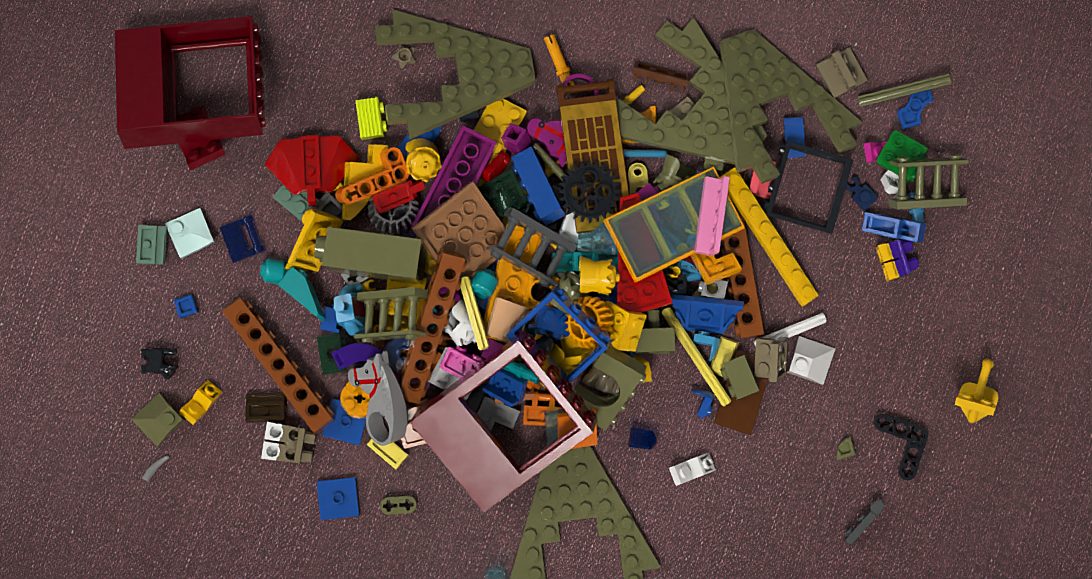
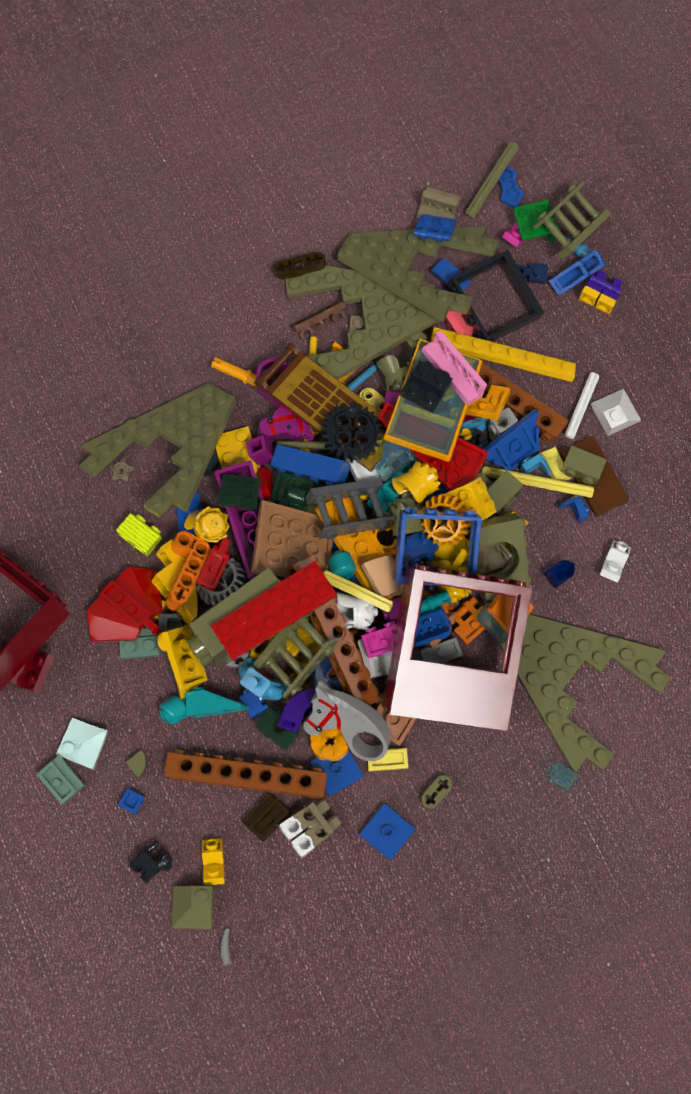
camera: 50 degrees left, 10 degrees down
clear blue plate [220,215,265,263] -> none
dark tan bracket [754,337,788,382] -> none
white plate [880,170,899,195] -> none
none -> olive tile [126,750,146,779]
none -> red plate [211,561,337,661]
none -> clear green hinge [217,474,262,512]
none -> dark brown beam [273,252,326,280]
none -> black plate [400,361,453,413]
none -> blue plate [414,214,456,242]

